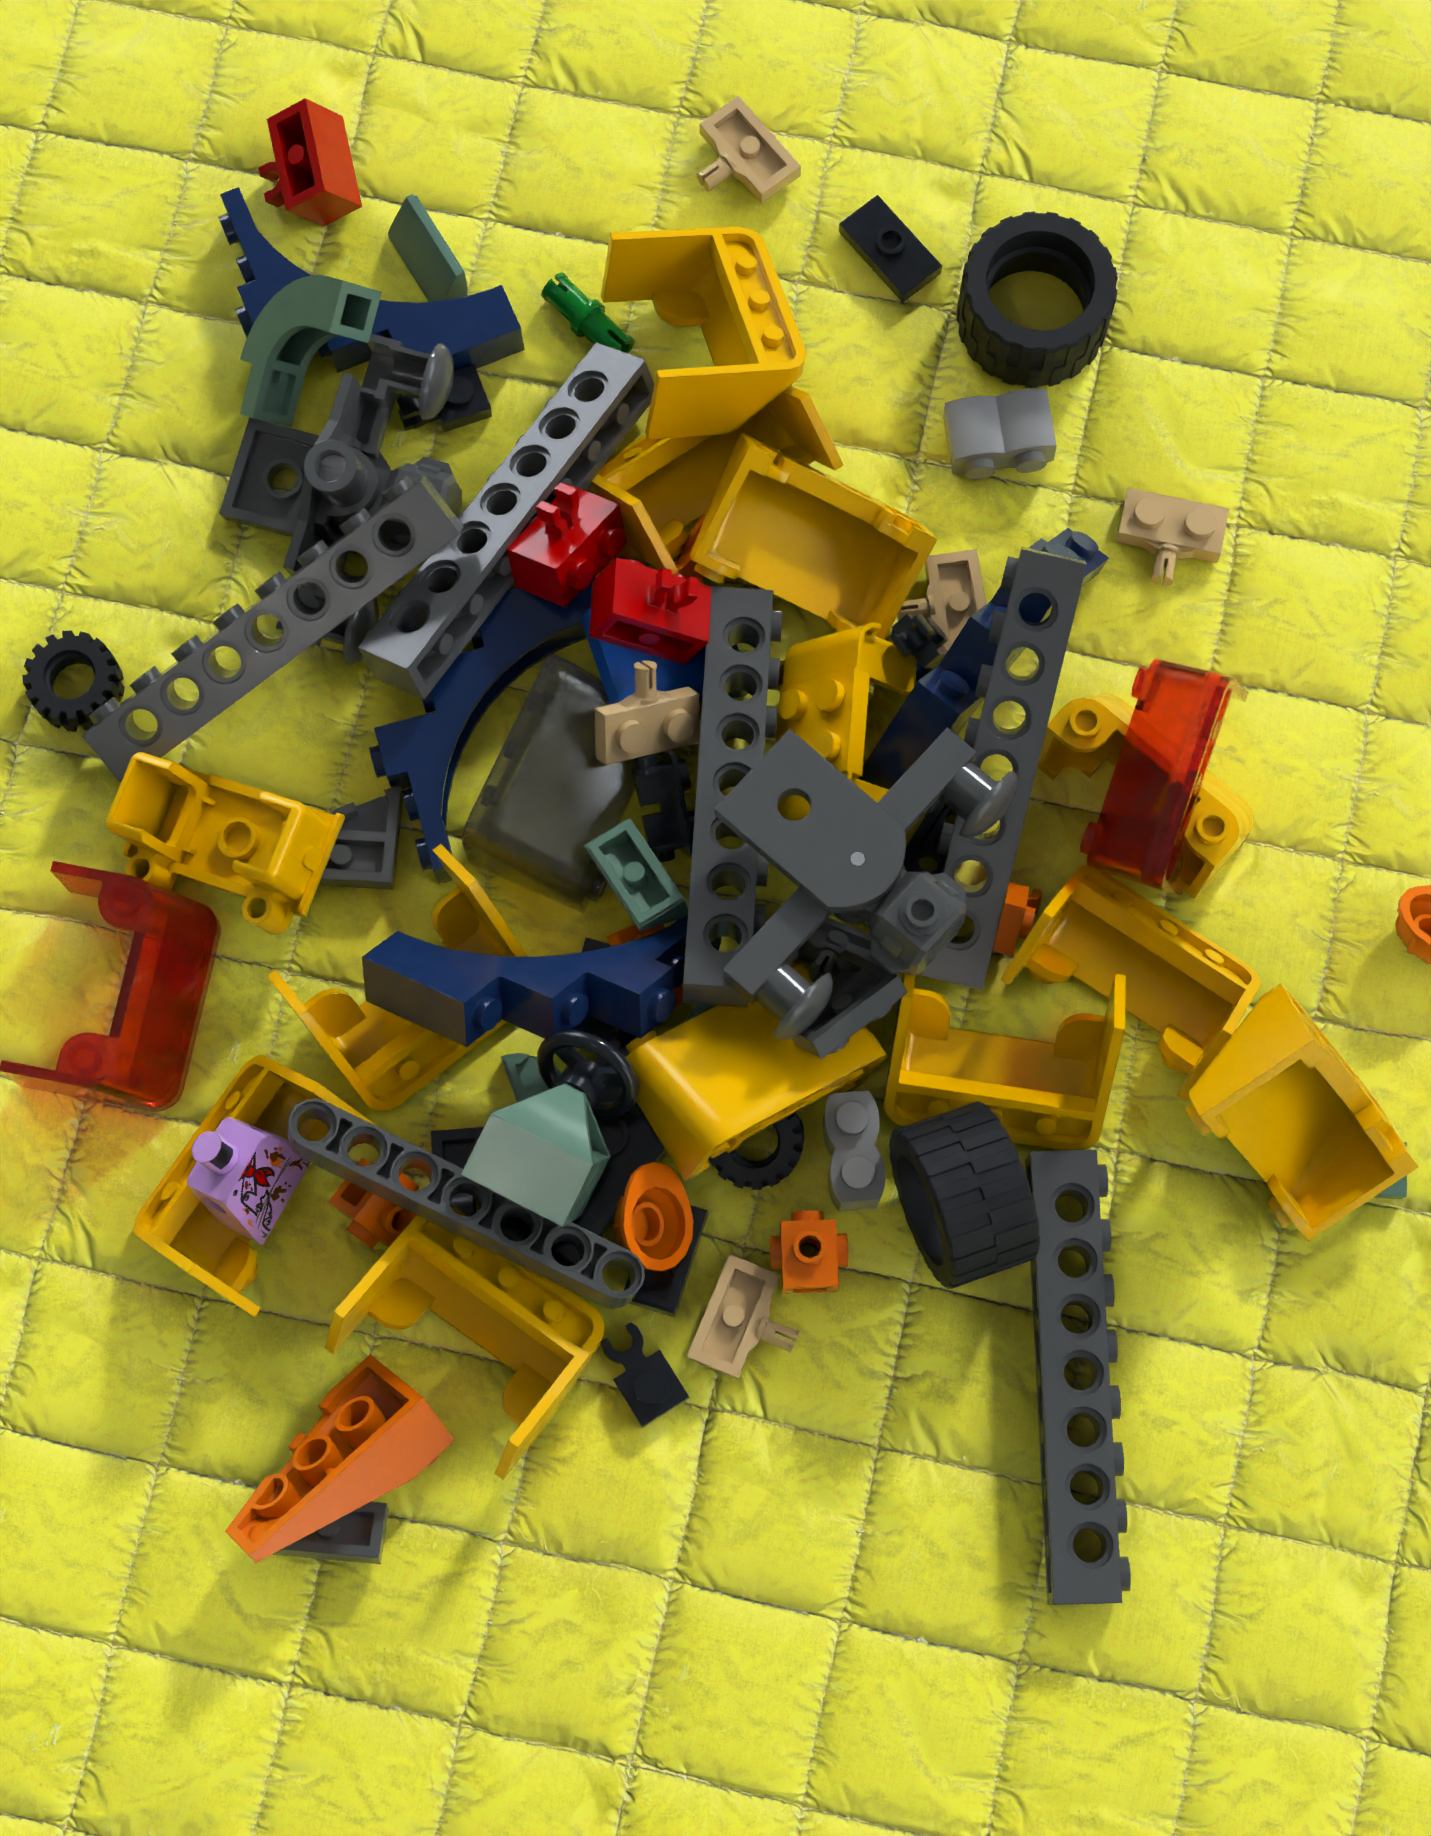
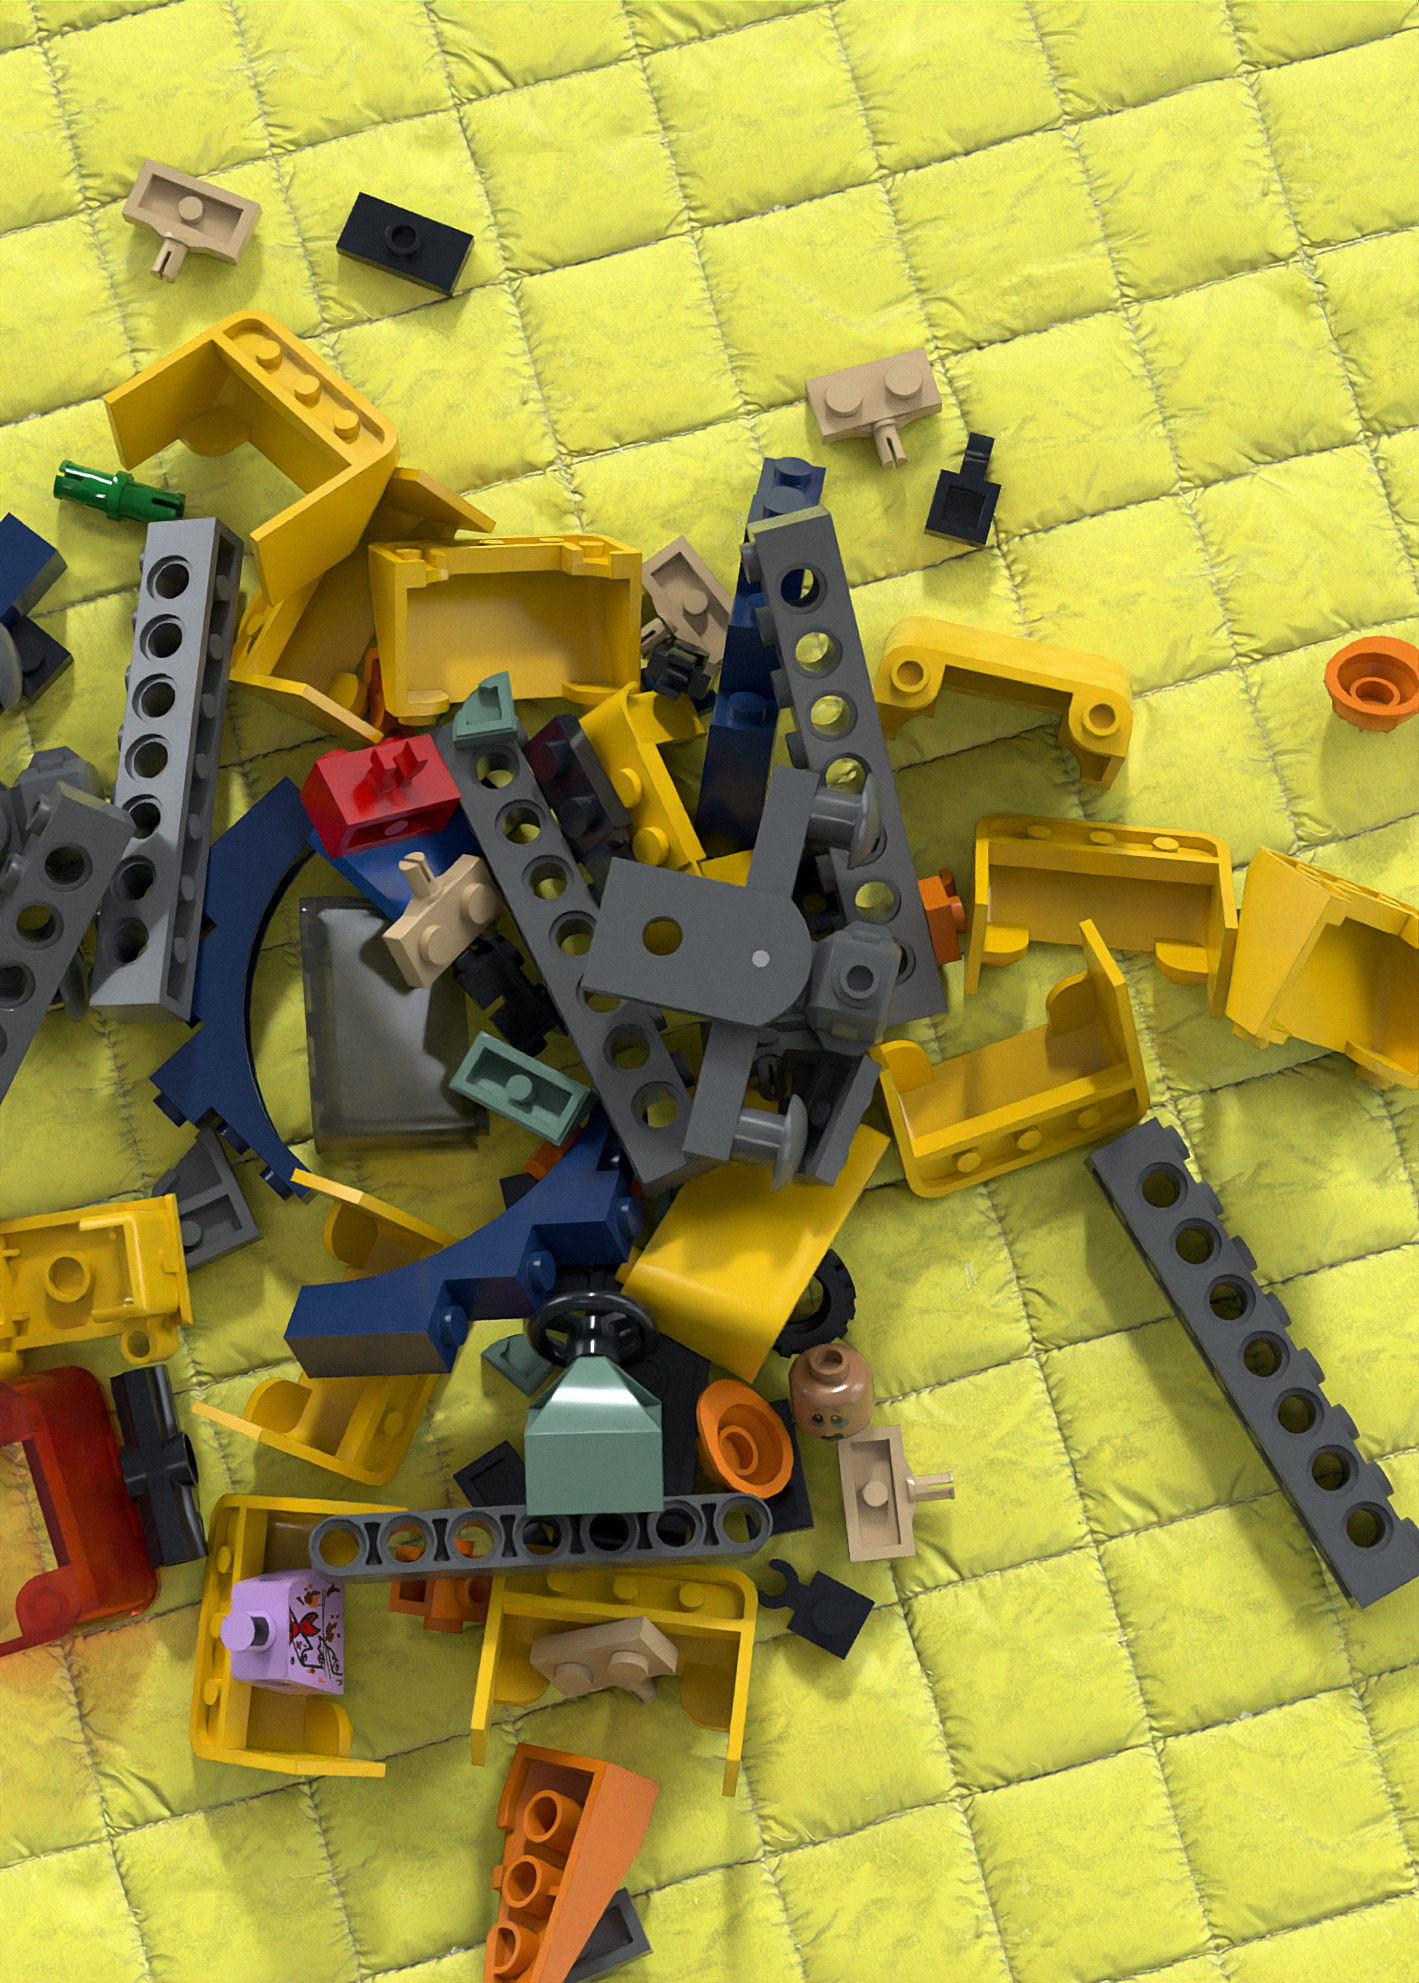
camera: 30 degrees left, 5 degrees up
red brick [506,483,627,607] -> none
orange brick [770,1211,848,1294] -> none
light grey brick [822,1090,885,1212] -> none
black tyre [889,1101,1040,1289] -> none
light grey brick [943,389,1057,480] -> none
black tyre [957,211,1118,388] -> none
clear red windscreen [1080,658,1249,896] -> none
none -> black piece [110,1364,209,1569]
none -> sand green tile [453,671,519,749]
none -> black hinge [521,713,637,894]
none -> tan plate [529,1615,679,1705]
none -> medium nougat head [788,1343,875,1441]
none -> black plate [924,432,1002,550]

